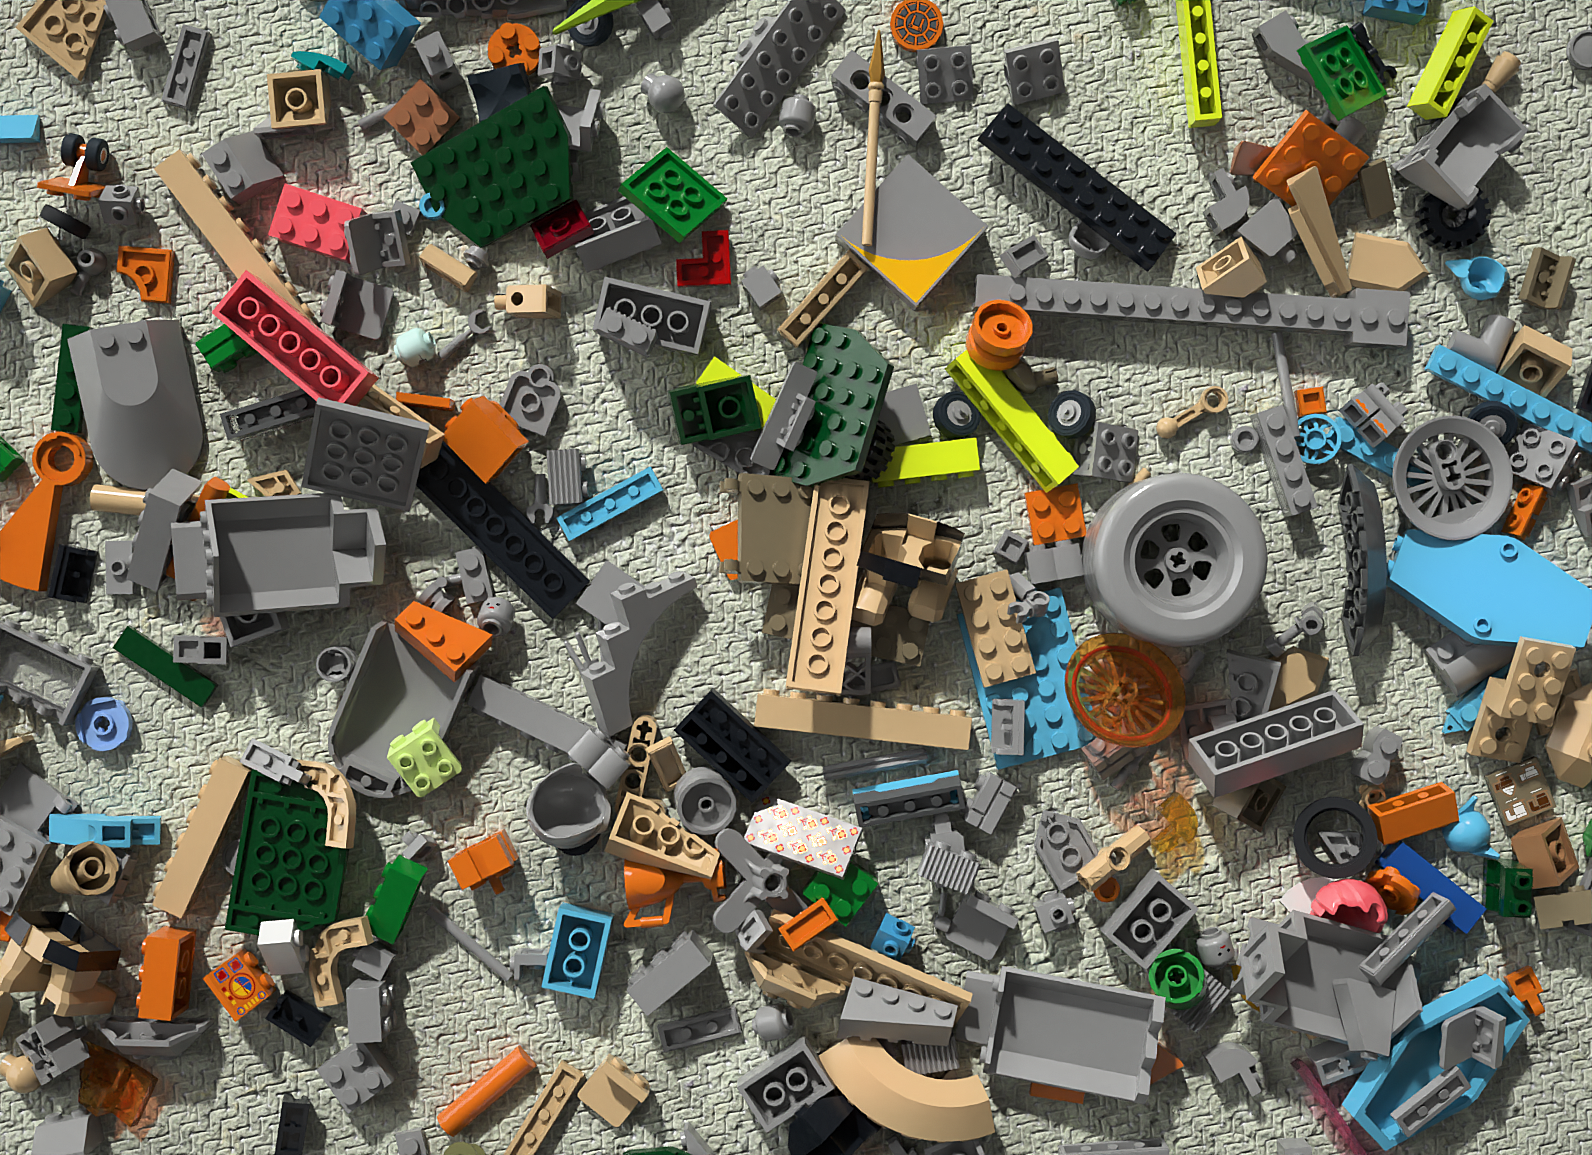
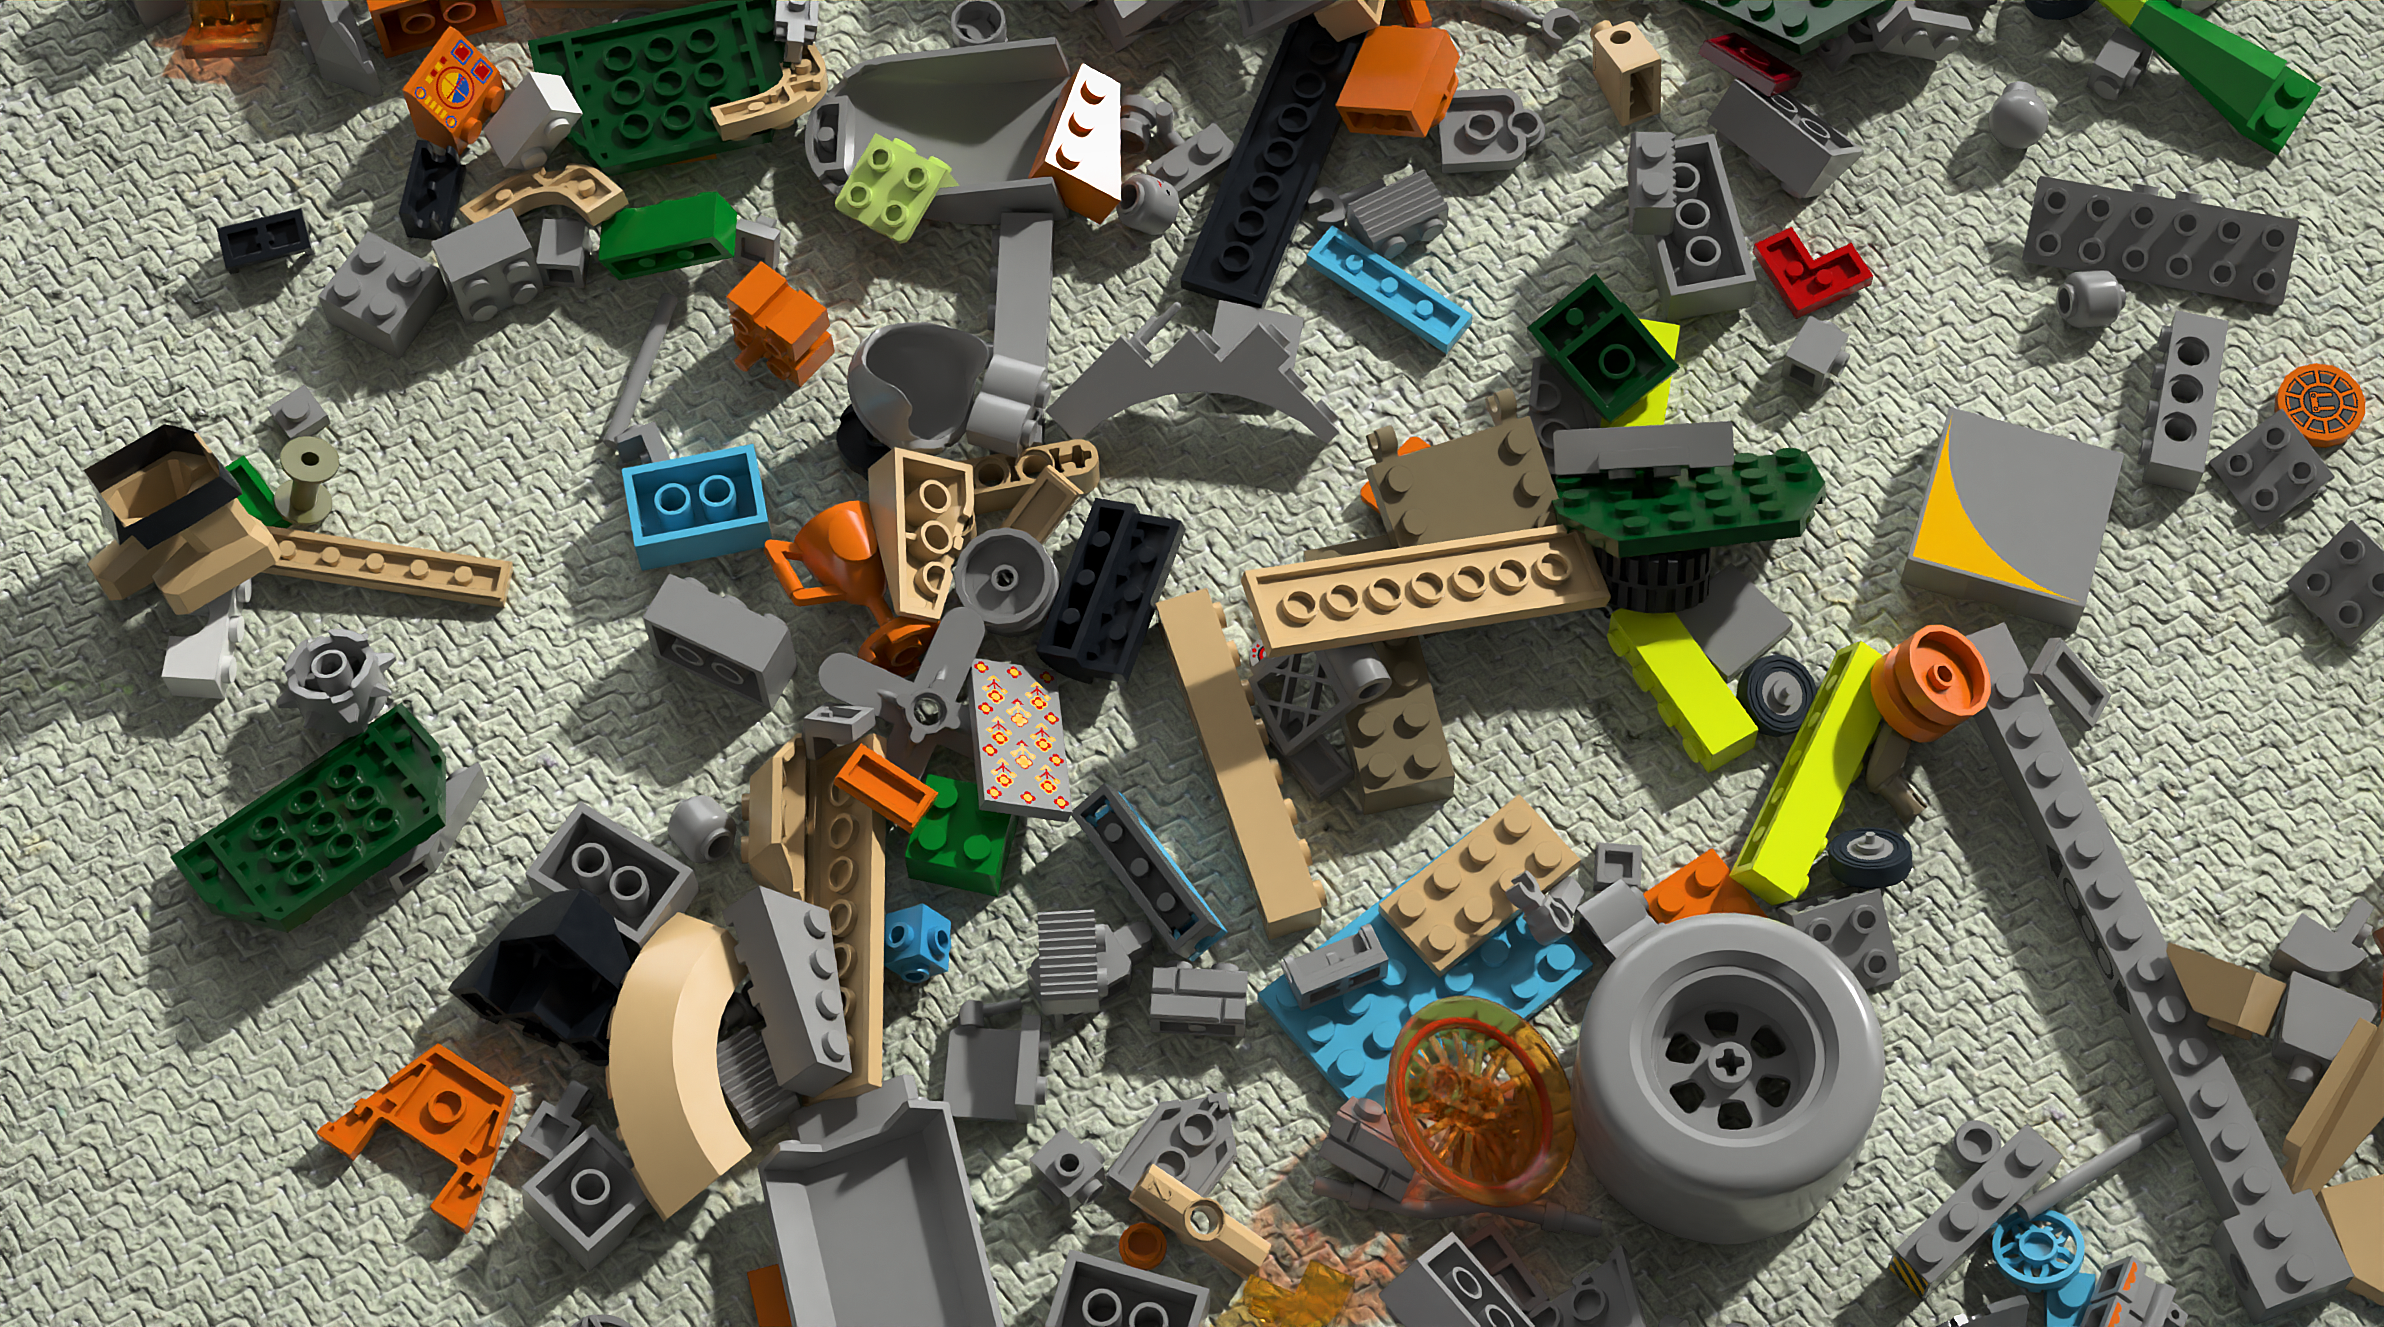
camera: 70 degrees right, 25 degrees down
orange brick [437,1045,537,1137] -> none
tan bracket [578,1053,651,1127] -> none
green plate [618,147,728,243] -> none
light grey tile [657,1005,742,1053] -> none
tan brick [777,250,869,348] -> none
light grey axle [823,748,928,781] -> none
tan piece [852,513,965,626] -> none
tan piece [861,30,885,246] -> none
black plate [977,103,1177,272] -> none
light grey hair [1068,220,1111,259] -> none
tan piece [1156,386,1228,439] -> none
orange tile [1294,386,1327,417] -> none

